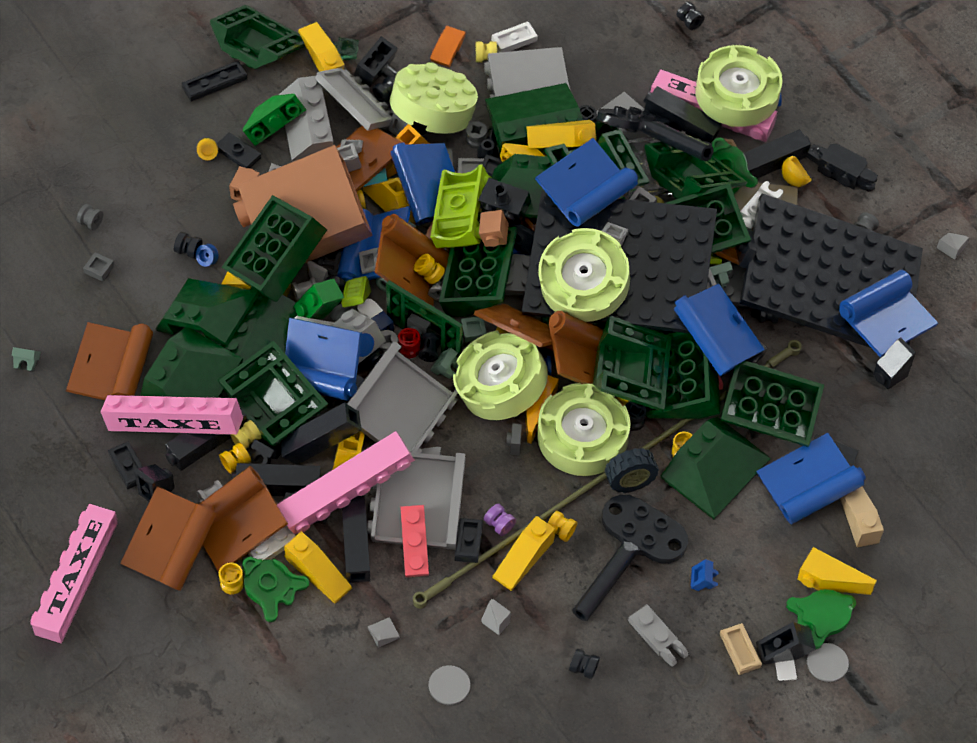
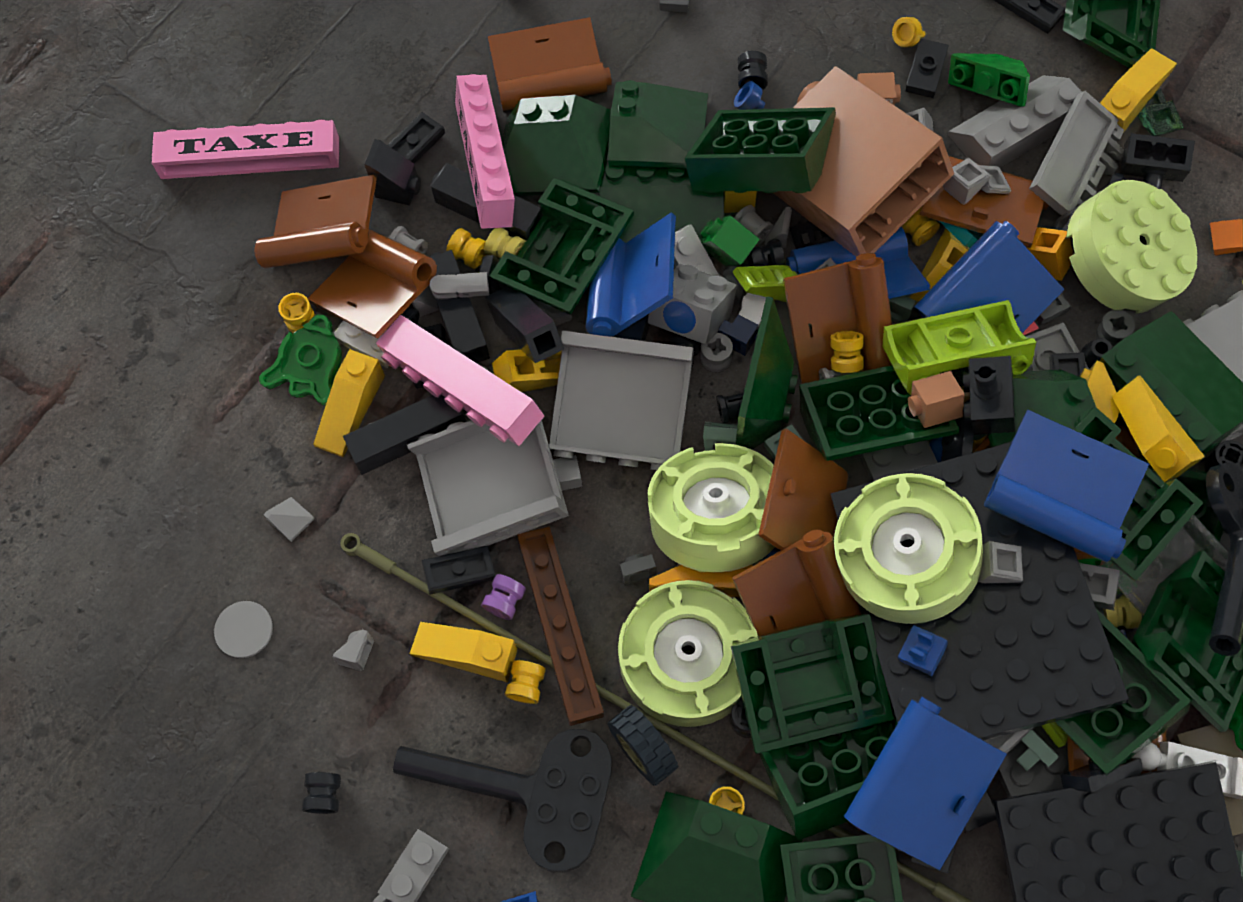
camera: 75 degrees right, 10 degrees up
red wheel [398,328,420,359] -> none
coral plate [401,505,429,577] -> none
none -> light grey bar [429,272,489,300]
none -> reddish brown plate [517,526,604,726]
none -> blue tile [898,625,948,676]

